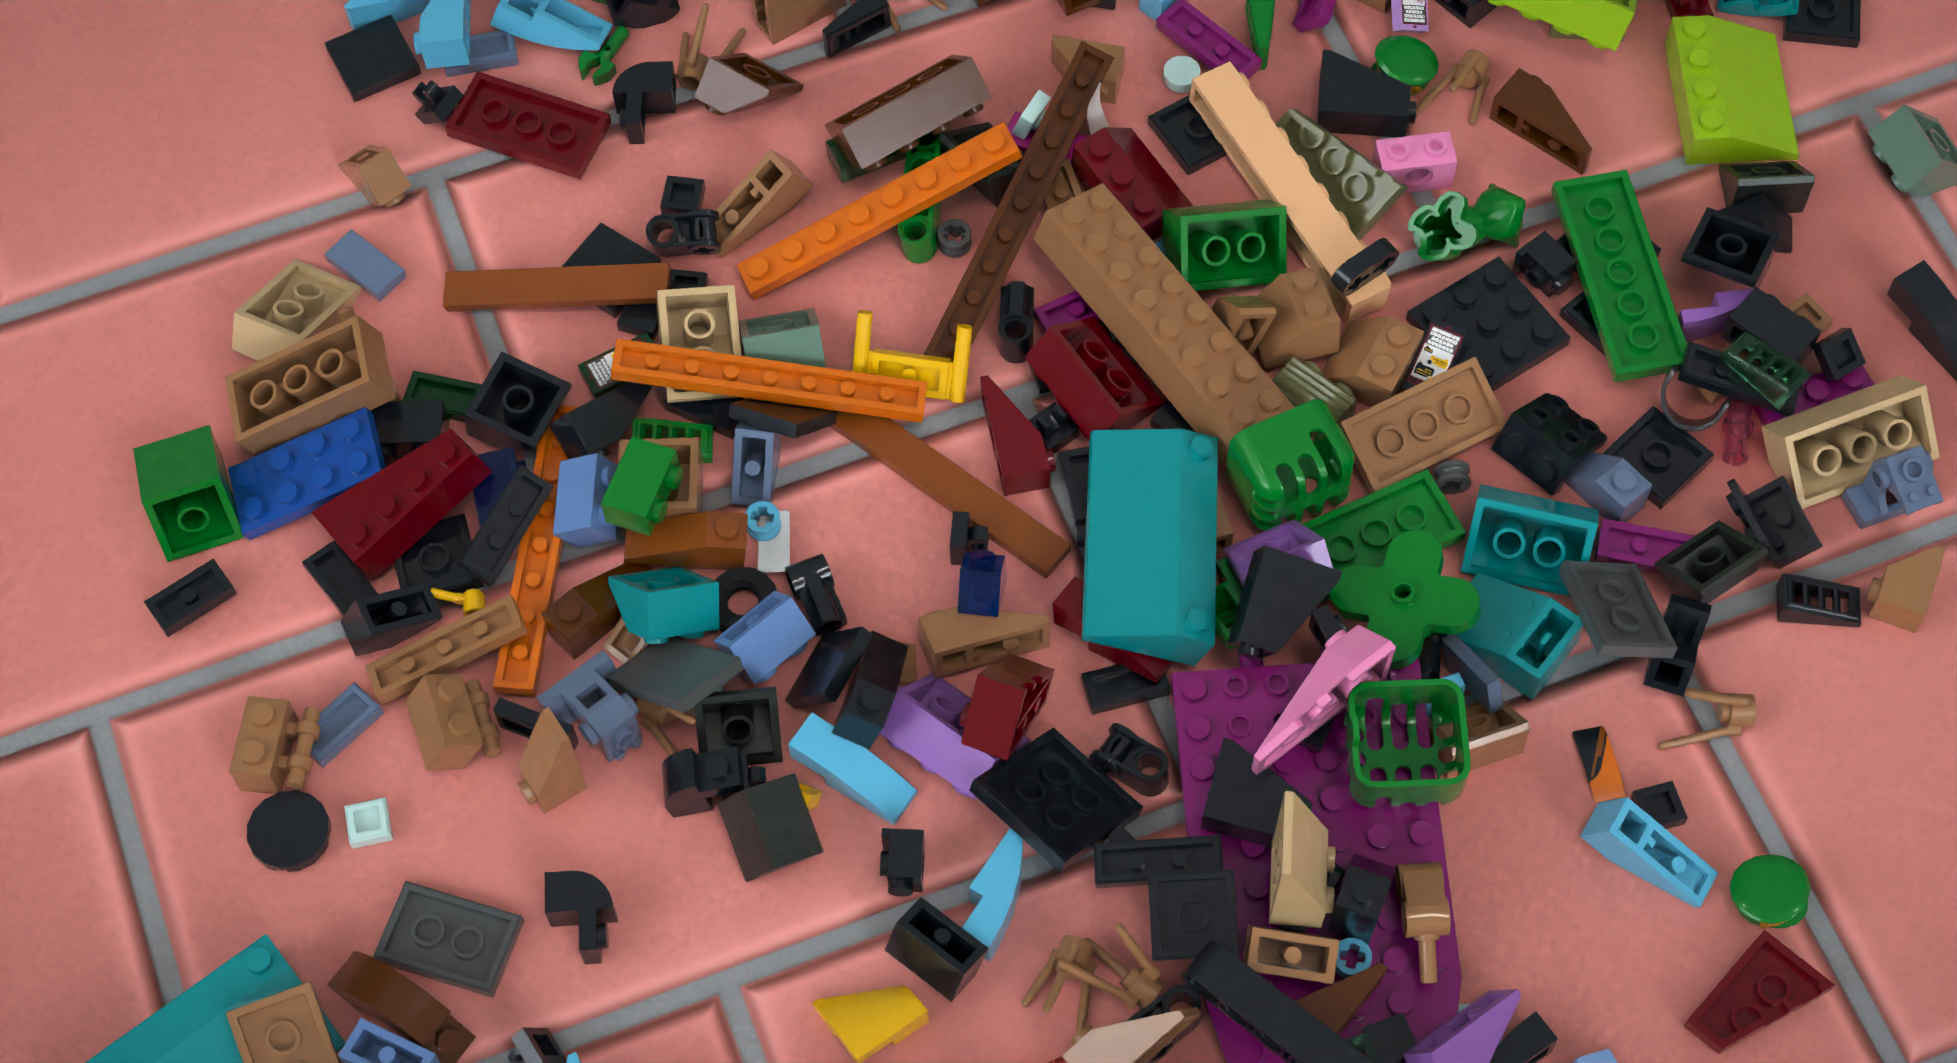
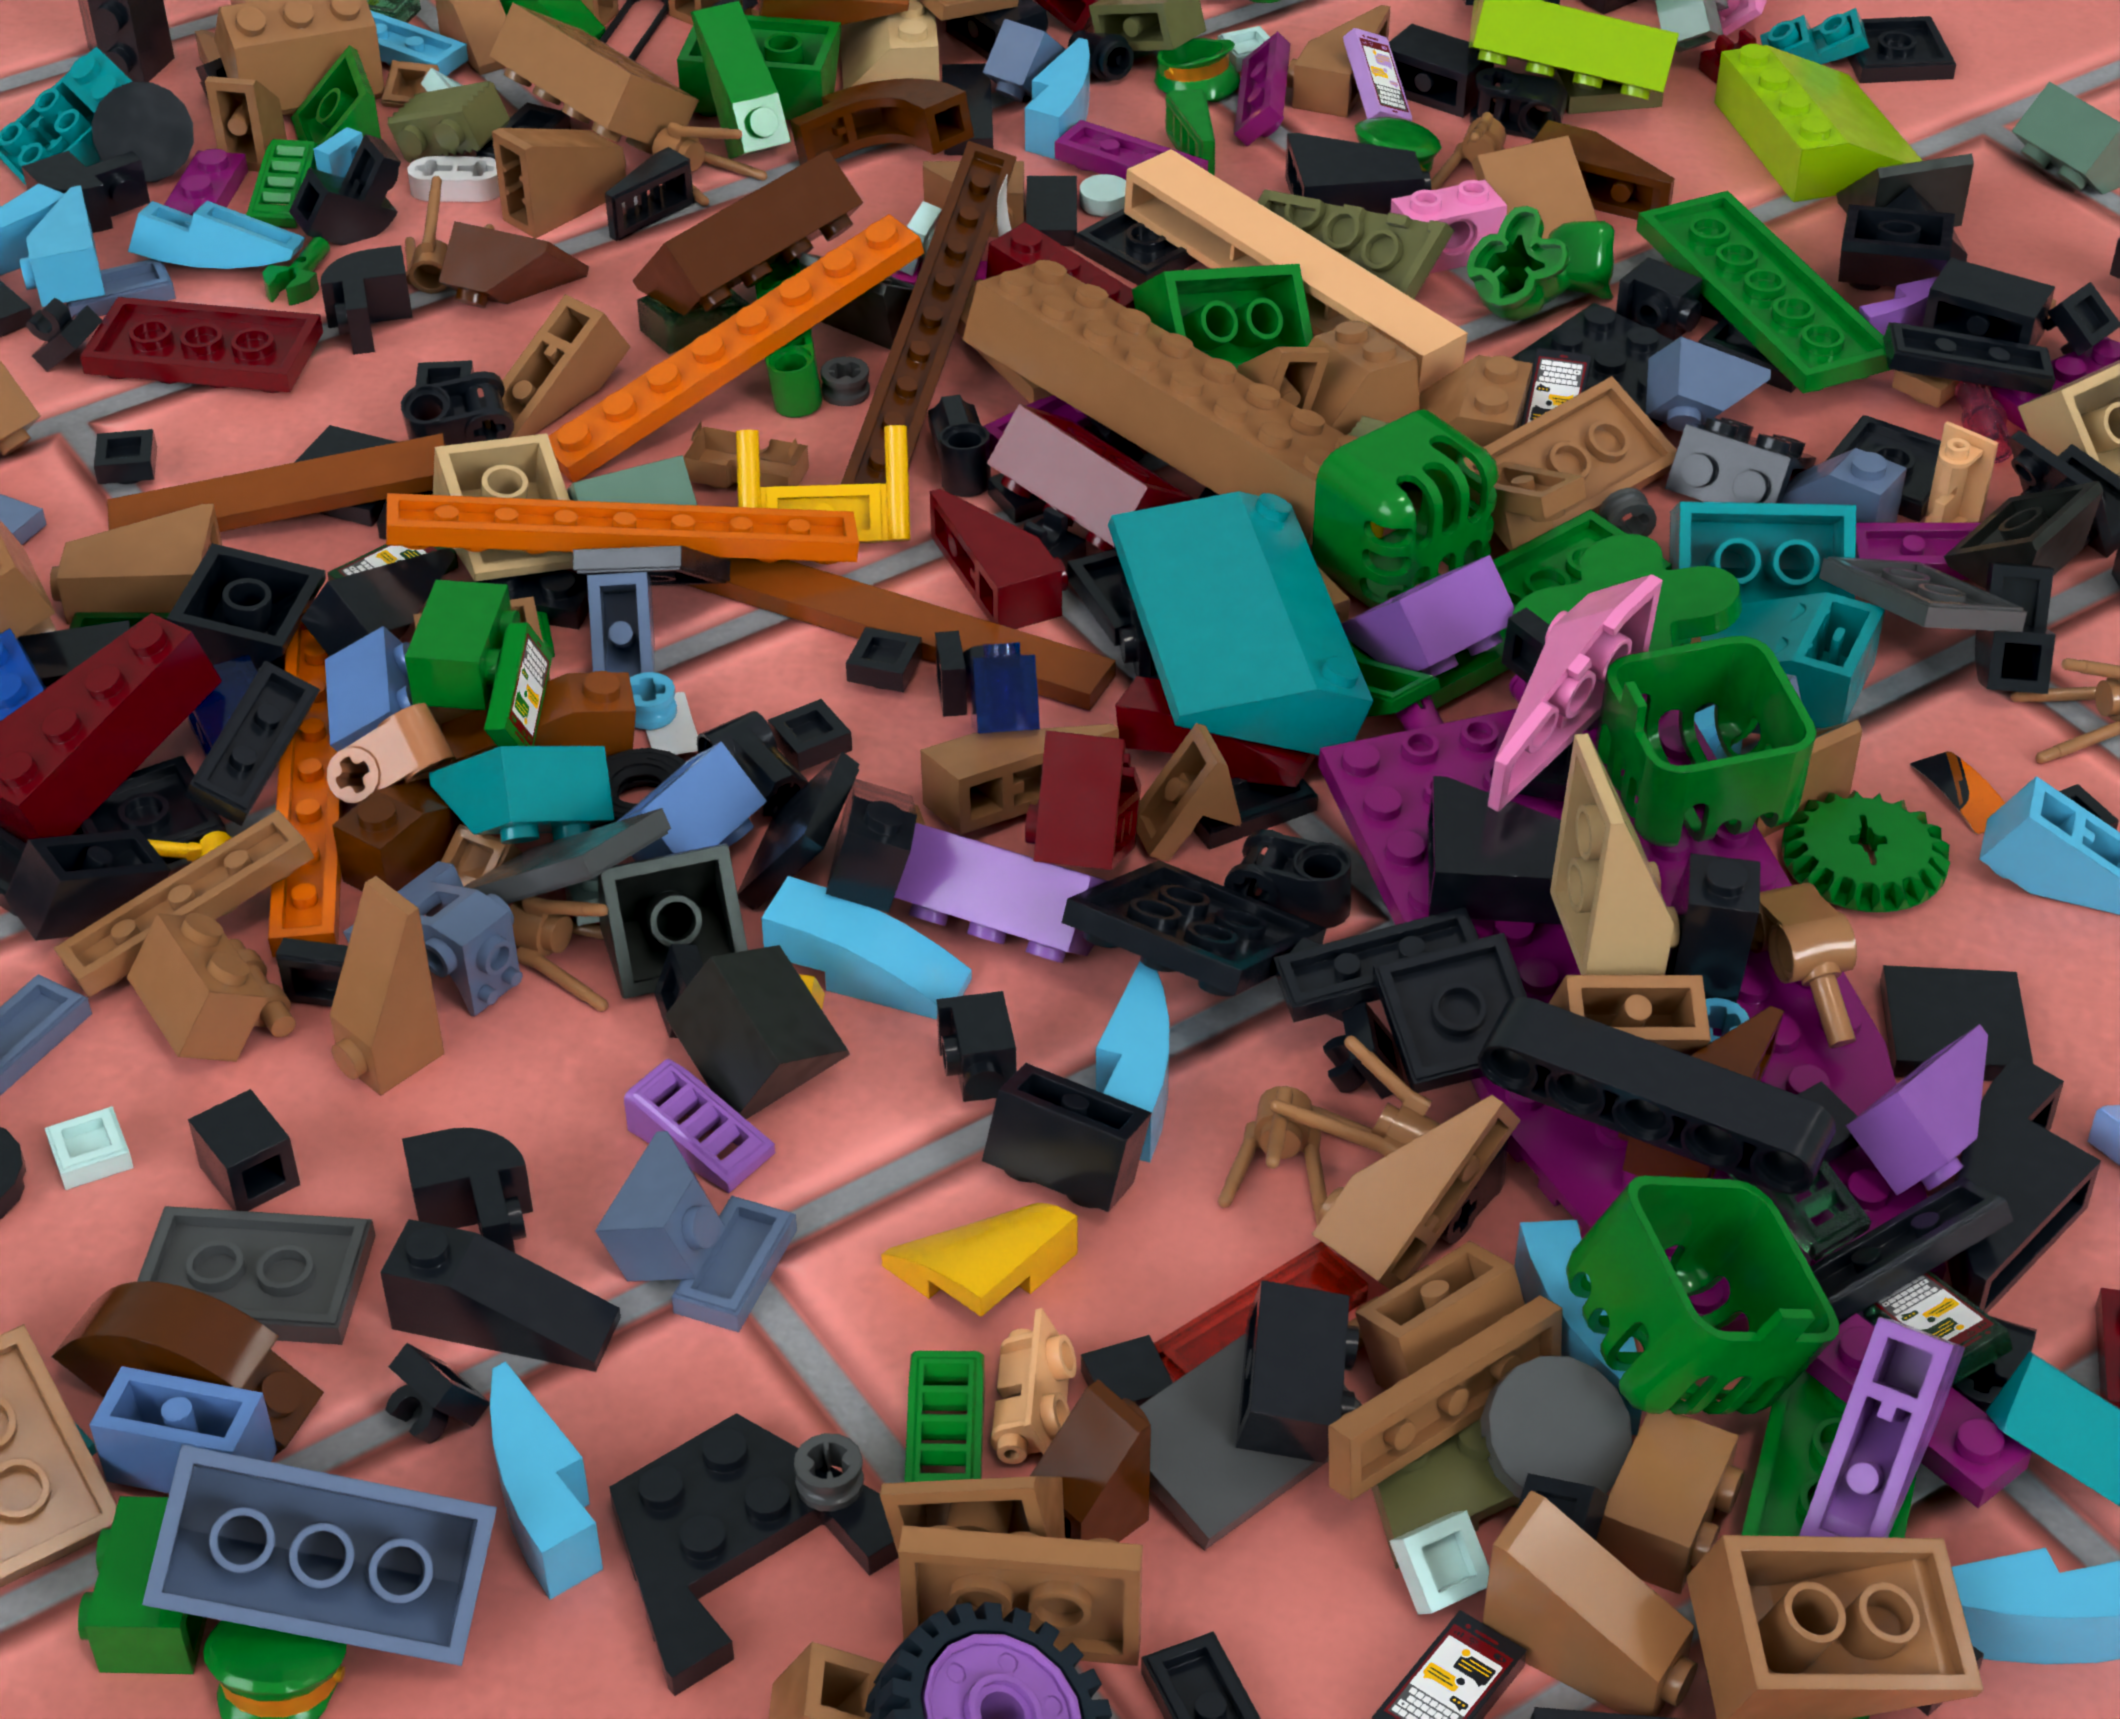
camera: 15 degrees left, 20 degrees down
black brick [662,746,744,818] -> none
black slope [1227,546,1342,661] -> none
black beam [1331,238,1399,296] -> none
black helmet [1660,364,1732,432] -> none
clear green slope [1719,331,1812,410] -> none
none -> medium nougat slope [50,504,222,624]
none -> black plate [94,429,157,484]
none -> black brick [188,1089,300,1211]
none -> nougat piece [326,703,456,803]
none -> black slope [380,1219,621,1372]
none -> green tile [484,622,553,747]
none -> sand blue slope [595,1131,725,1281]
none -> medium lavender slope [624,1059,775,1193]
none -> sand blue tile [672,1196,797,1332]
none -> medium nougat piece [683,422,809,488]
none -> black plate [768,699,852,772]
none -> black plate [846,627,923,692]
none -> black tile [1026,176,1077,246]
none -> medium nougat slope [1137,723,1242,862]
none -> black tile [1323,1001,1405,1099]
none -> medium nougat slope [1469,462,1587,550]
none -> black piece [1470,67,1567,139]
none -> medium nougat tile [1471,135,1598,239]
none -> sand blue slope [1646,336,1771,431]
none -> green gear [1781,790,1950,912]
none -> black tile [1880,965,2033,1081]
none -> light nougat hinge [1924,421,1999,523]

